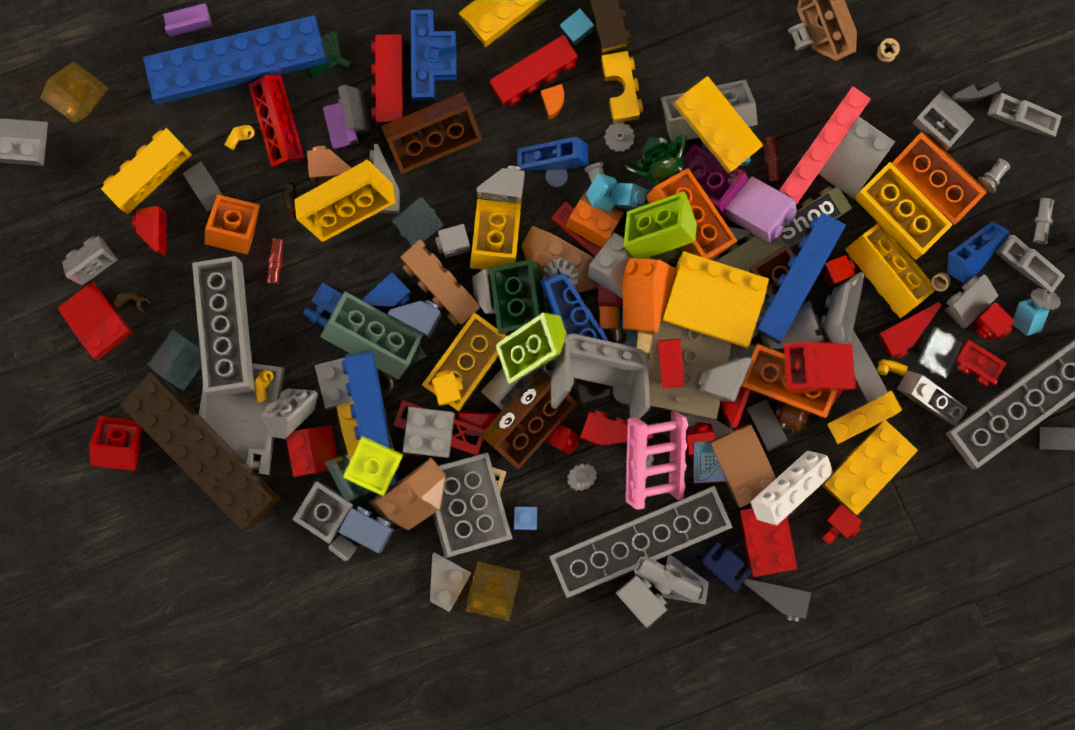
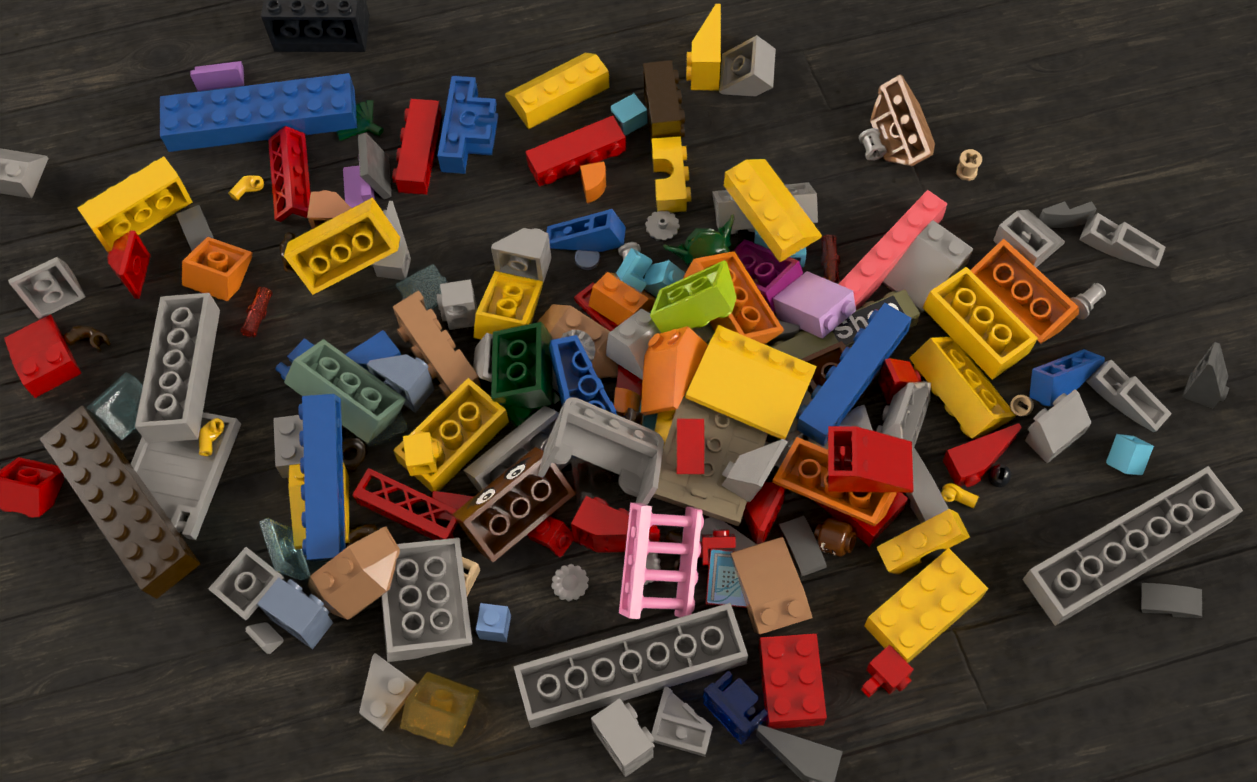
camera: 10 degrees right, 20 degrees down
clear yellow slope [41,62,108,124] -> none
light grey slope [259,388,318,439] -> none
red slope [286,426,340,477] -> none
neon yellow tile [343,436,403,496] -> none
reddish brown brick [381,92,482,174] -> none
light grey brick [403,407,455,458] -> none
lime slope [495,313,567,385] -> none
light grey piece [634,556,702,603] -> none
white brick [751,451,833,525] -> none
light grey slope [897,371,967,426] -> none
clear light blue piece [918,327,962,378] -> none
red bracket [954,340,1007,387] -> none
red brick [972,302,1015,341] -> none
light grey piece [1030,288,1061,310] -> none
light grey pin [1033,198,1054,244] -> none

